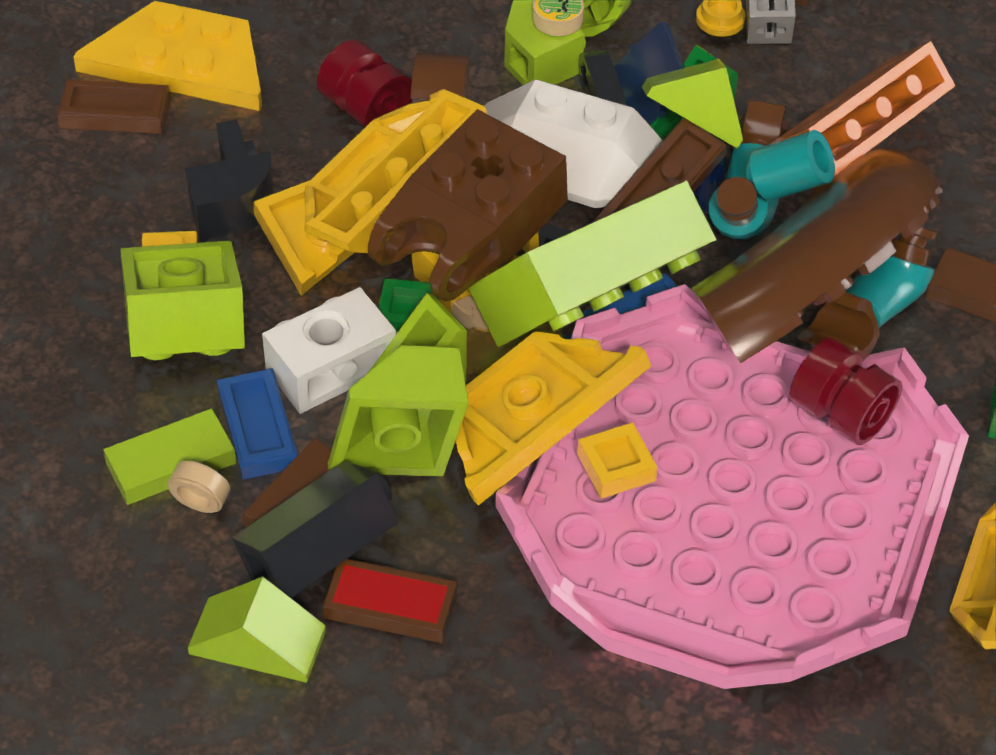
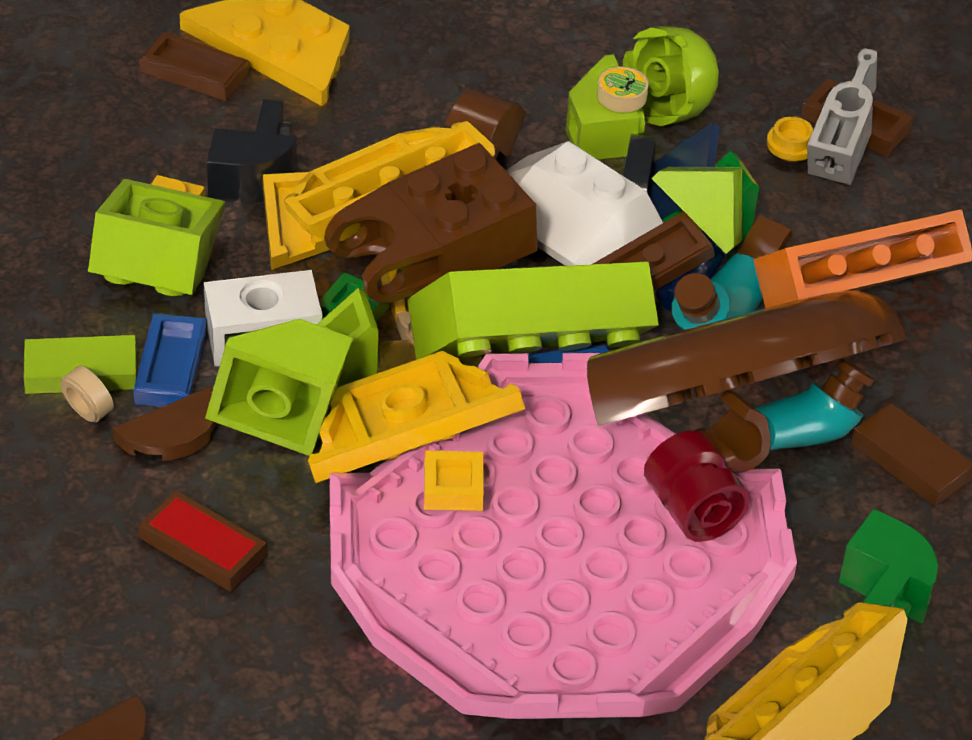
camera: 20 degrees right, 5 degrees down
lime slope [188,577,326,683] -> none
black brick [232,461,398,598] -> none
dark red wheel [317,39,412,128] -> none
teal brick [746,130,835,201] -> none

